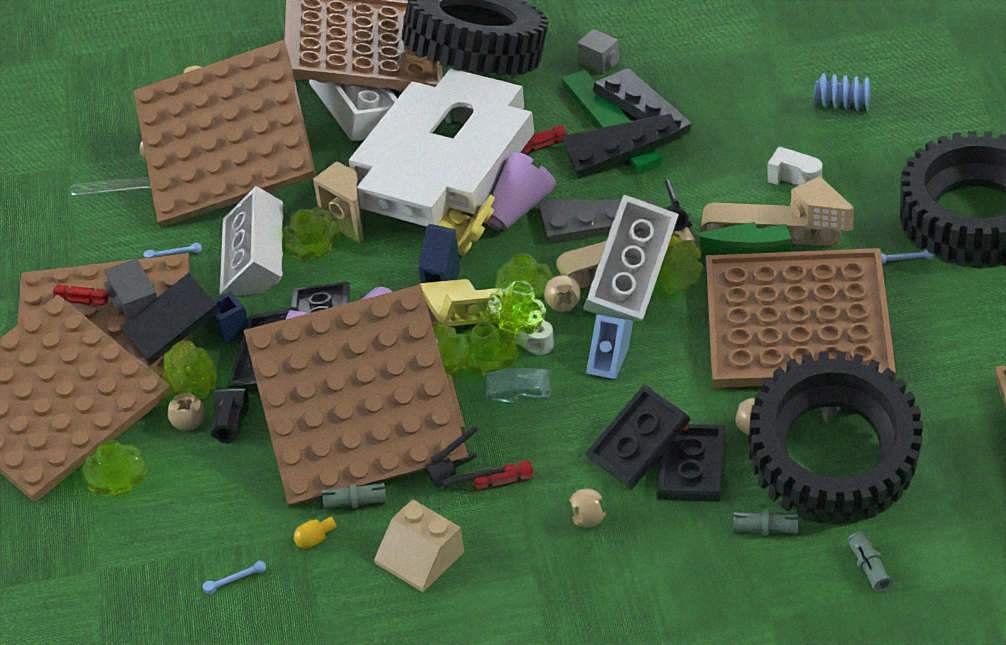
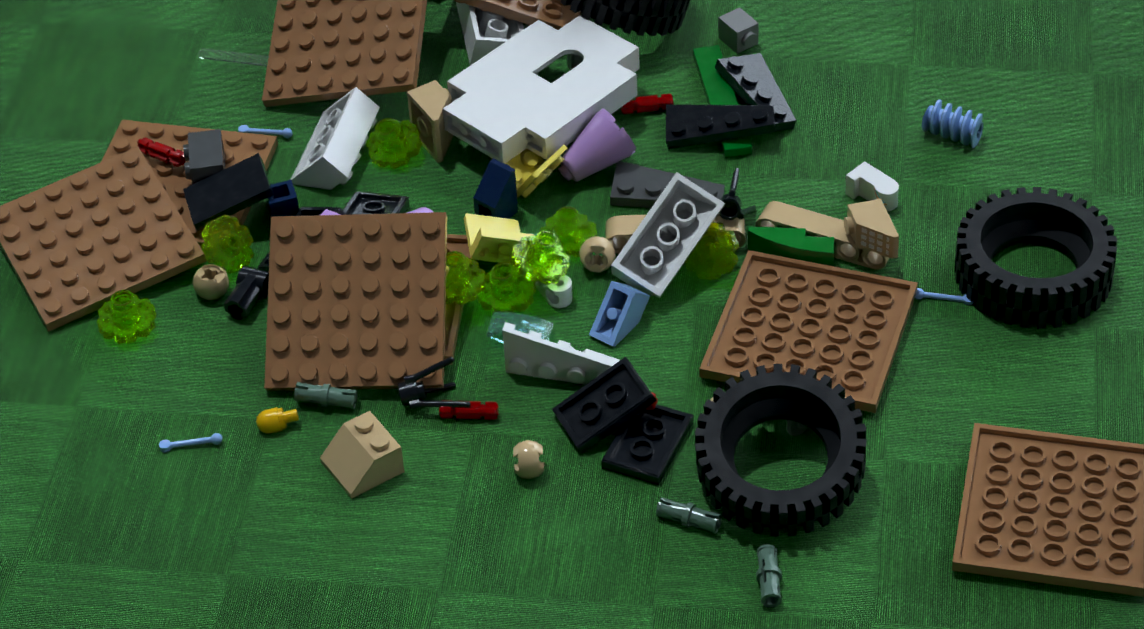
camera: 15 degrees right, 0 degrees up
none -> white wing [502,322,620,385]

